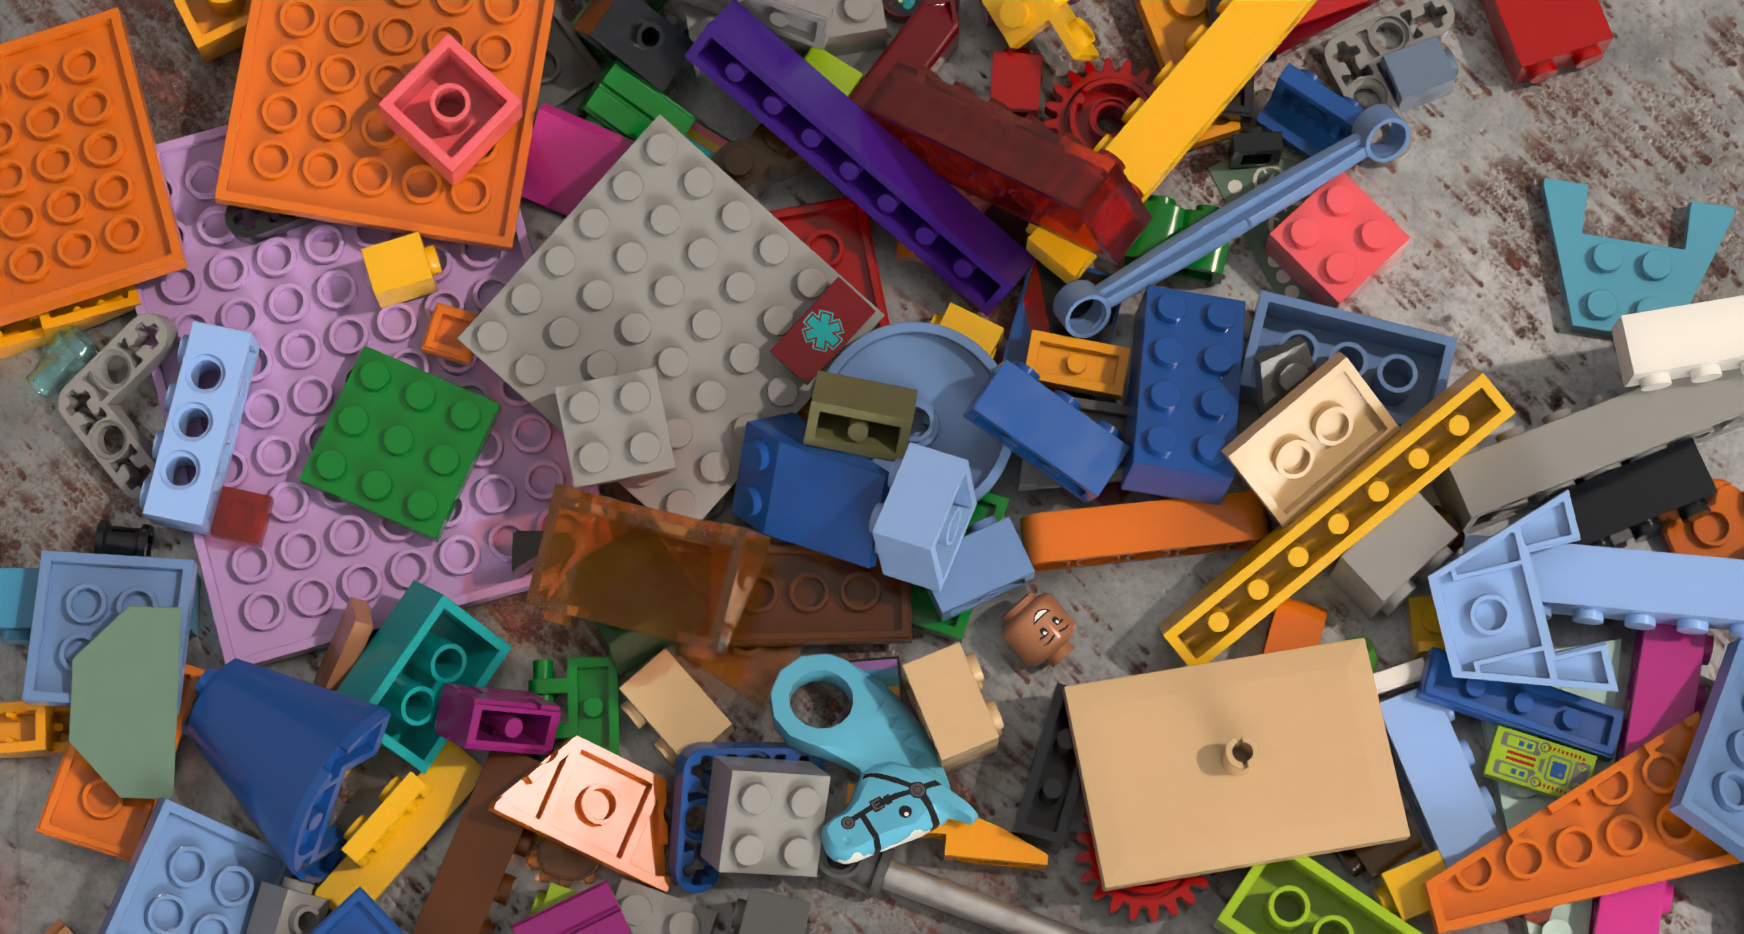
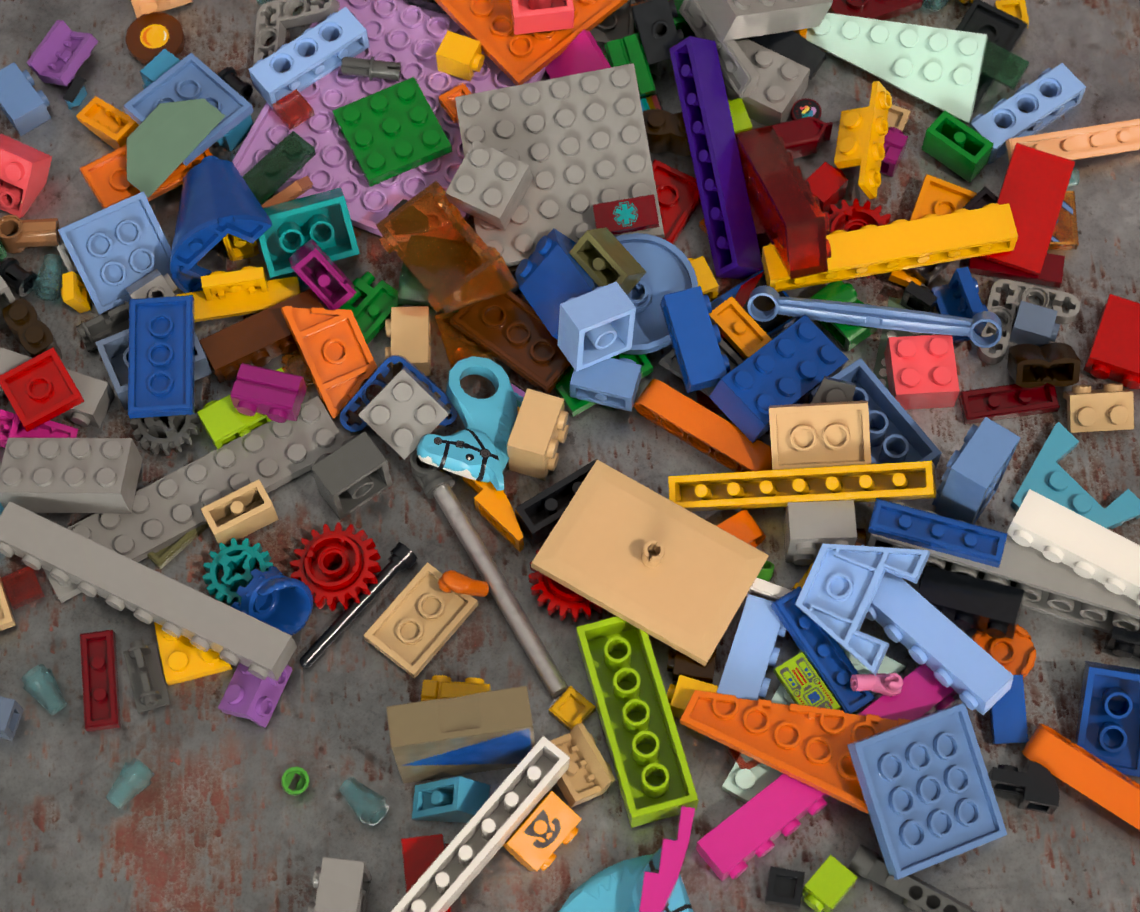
camera: 40 degrees right, 10 degrees down
nougat head [1001,591,1077,668] -> none
none -> clear green plate [243,131,316,204]
none -> dark grey axle [341,57,401,82]
none -> bright pink arm [850,673,903,697]
none -> blue tile [867,498,1007,568]
none -> medium blue brick [932,417,1021,524]
none -> dark red tile [958,383,1060,425]
none -> dark brown brick [1007,343,1081,388]
none -> tan bracket [1063,383,1134,433]

